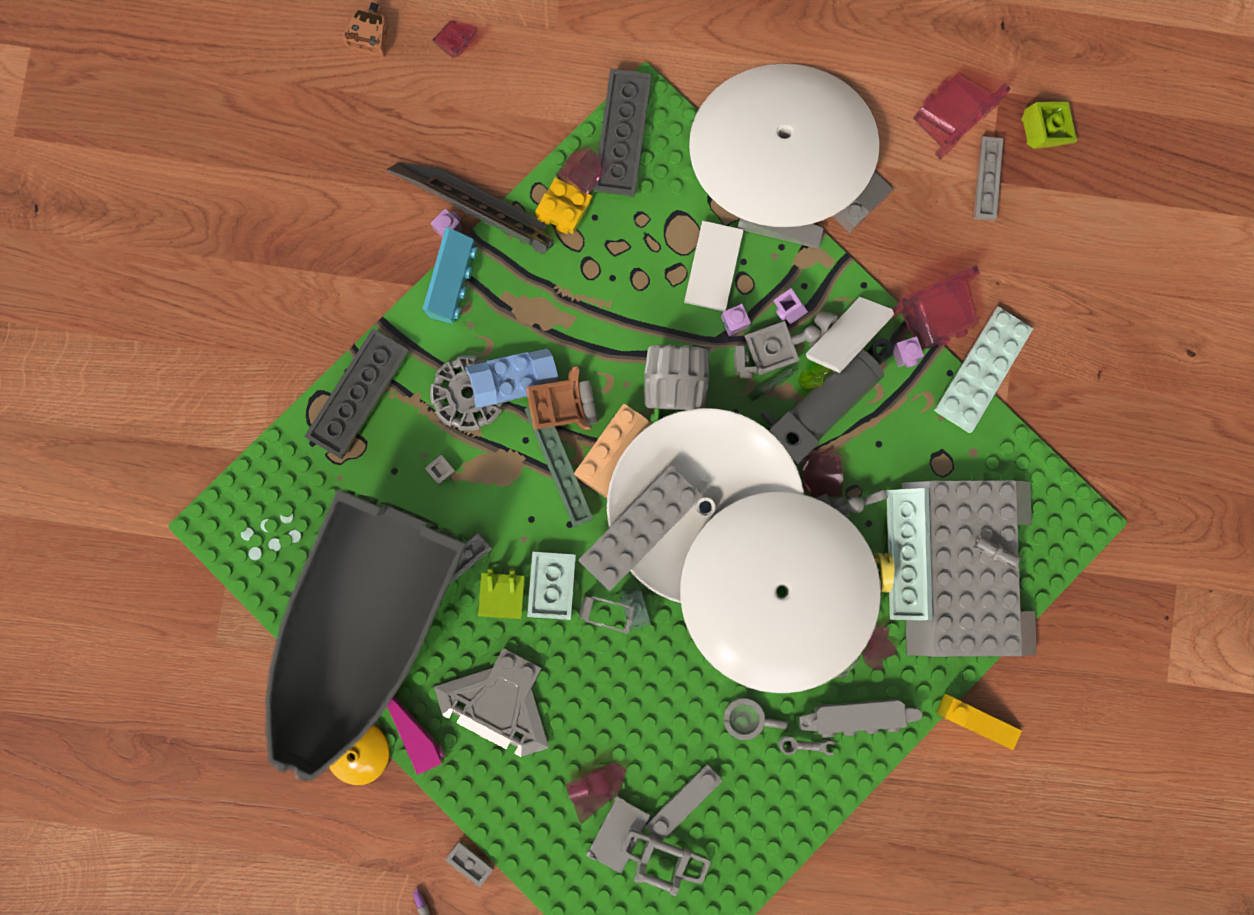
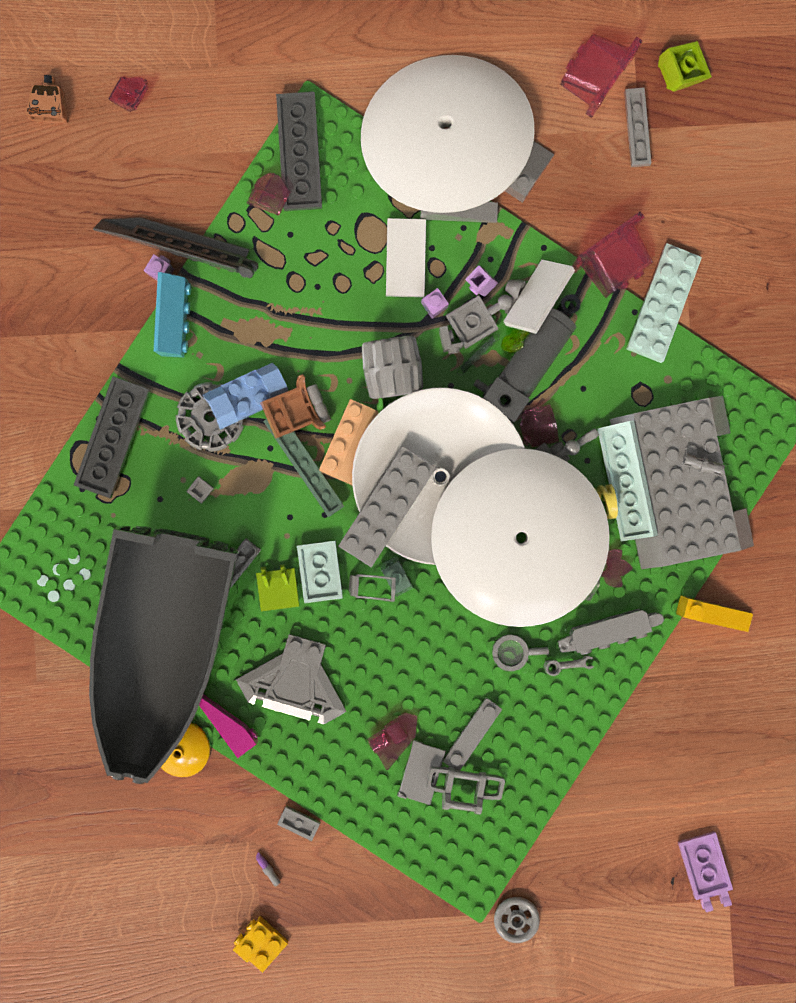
camera: 10 degrees left, 5 degrees up
yellow plate [535,178,592,235] -> none
lavender brick [893,337,924,368] -> none

